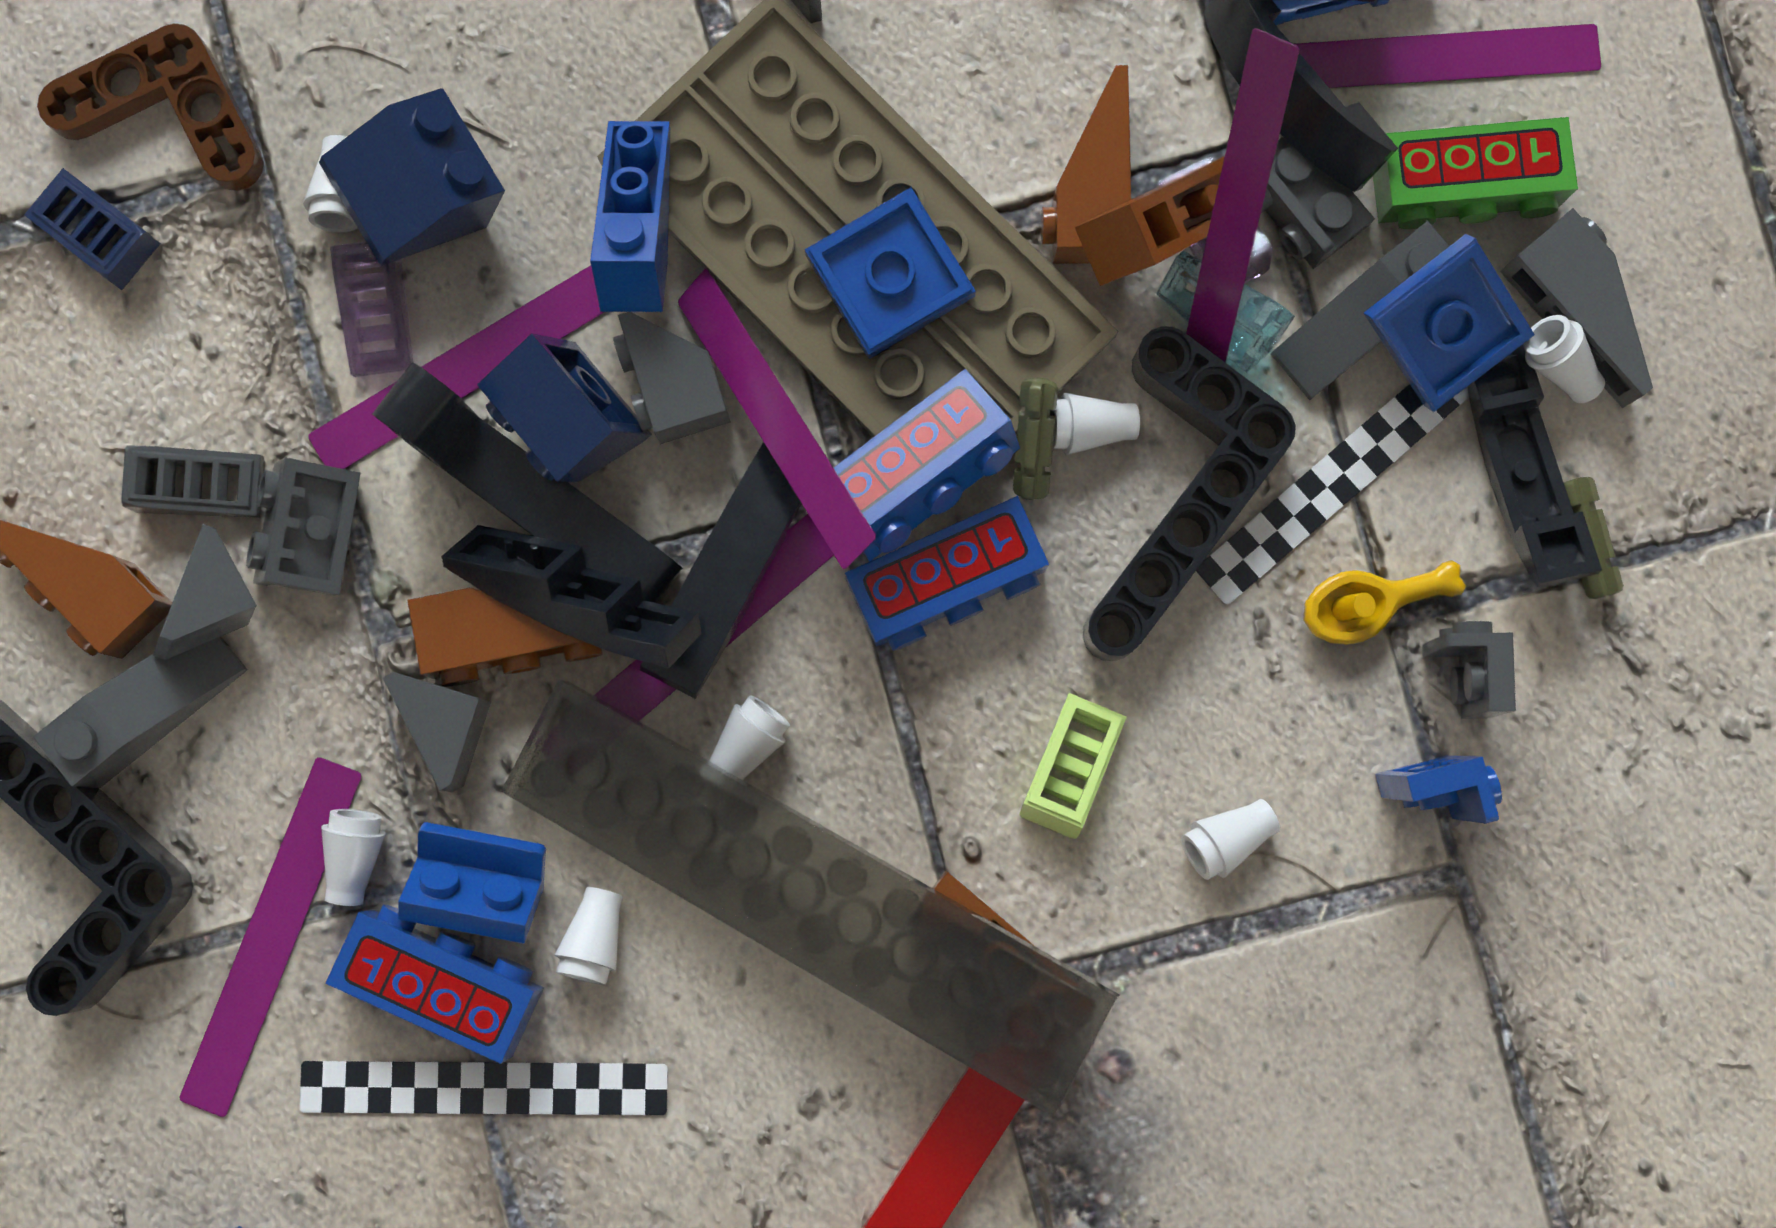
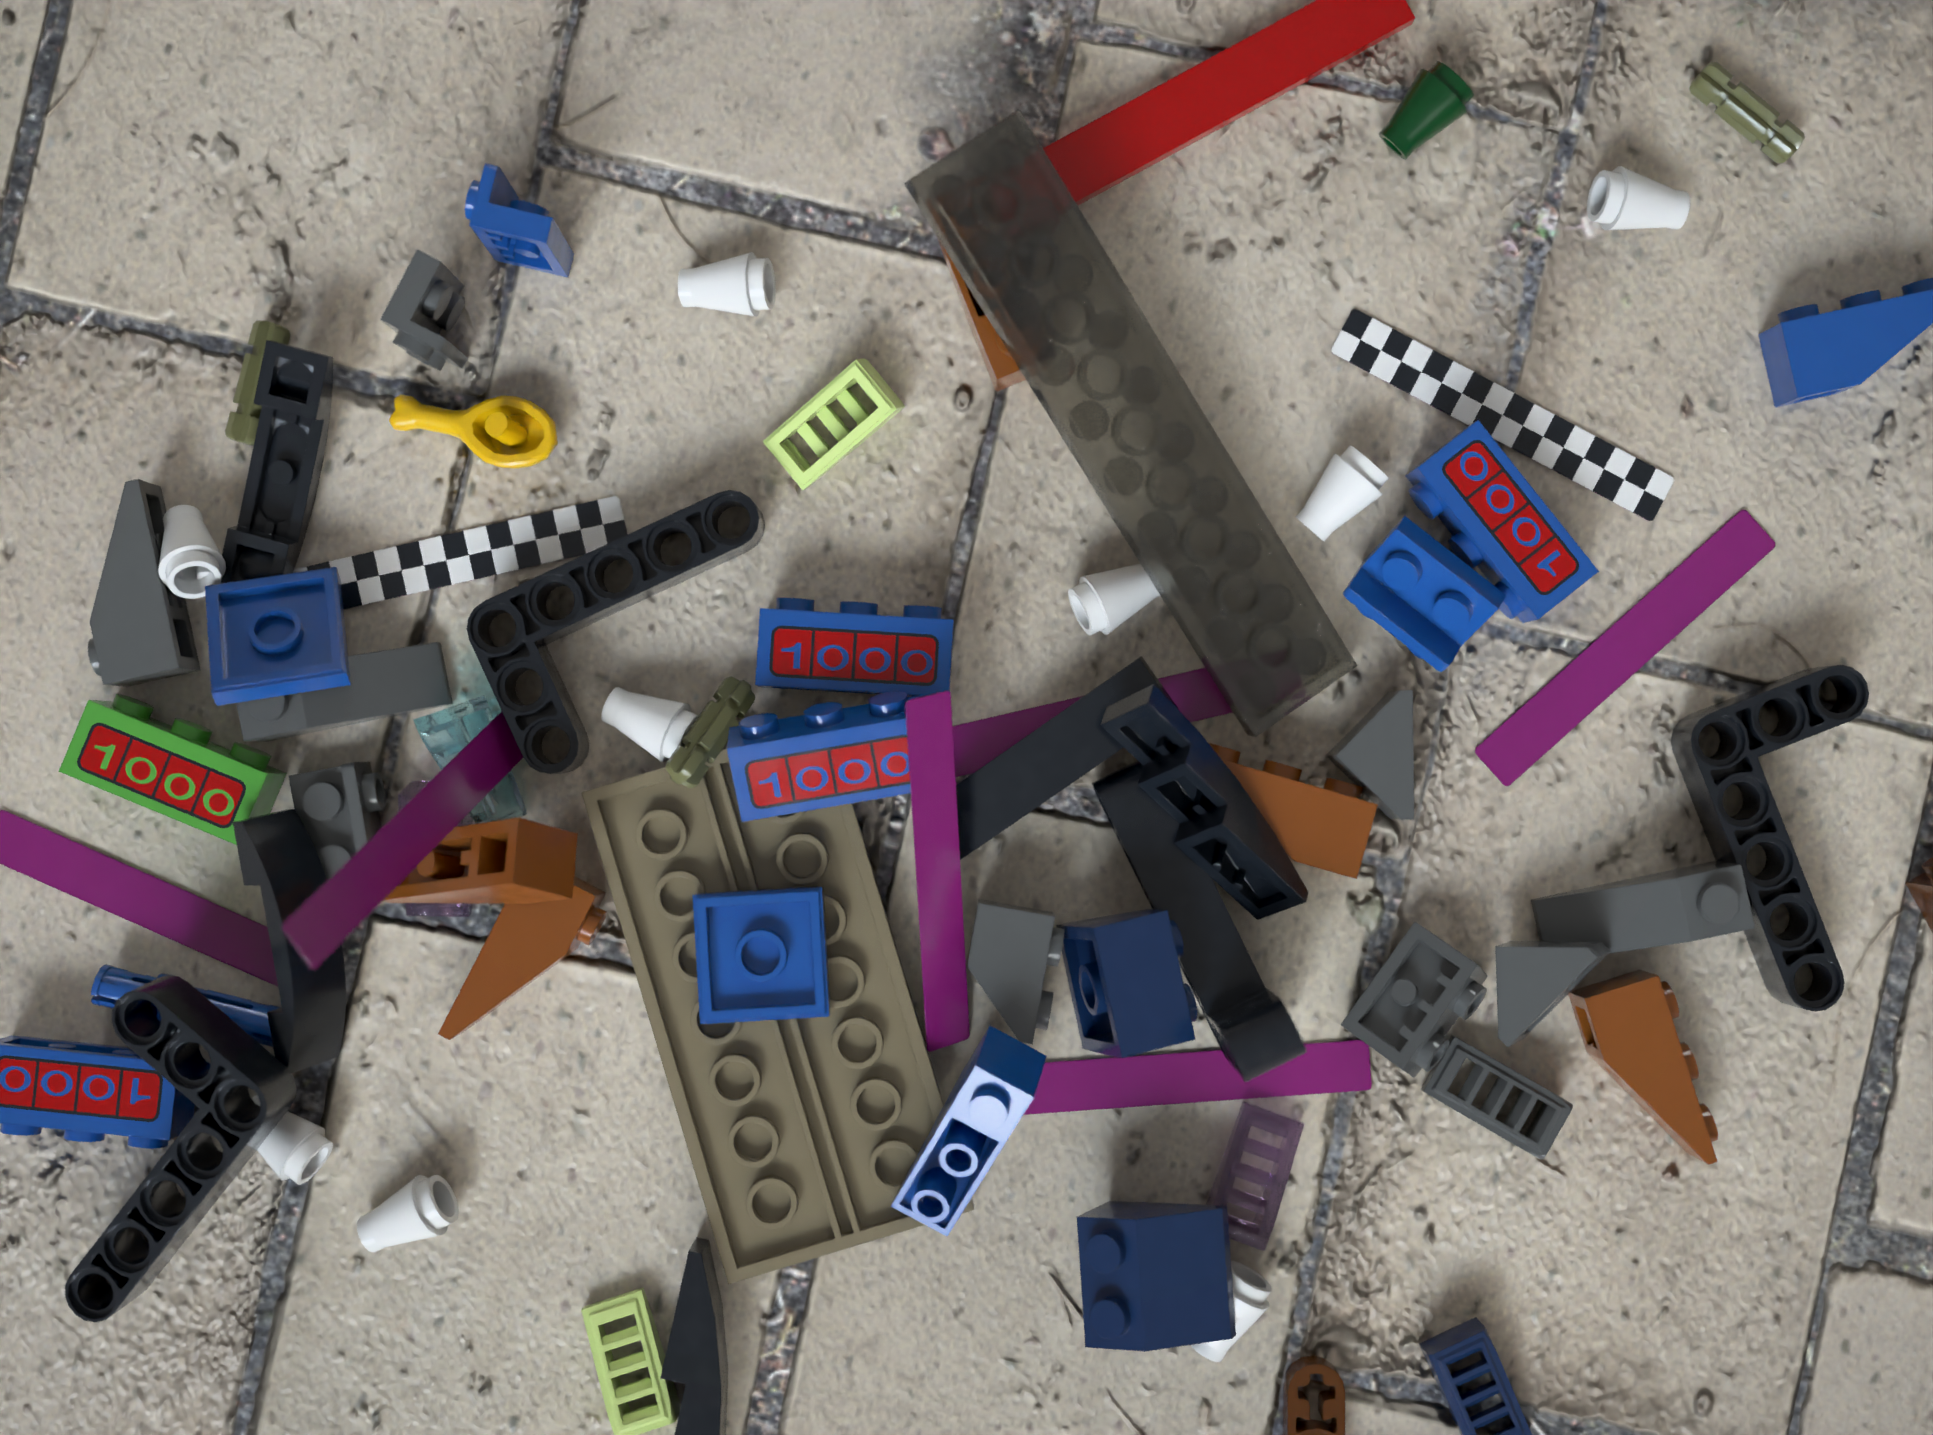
camera: 150 degrees left, 5 degrees up
white cone [321,809,386,906] -> none

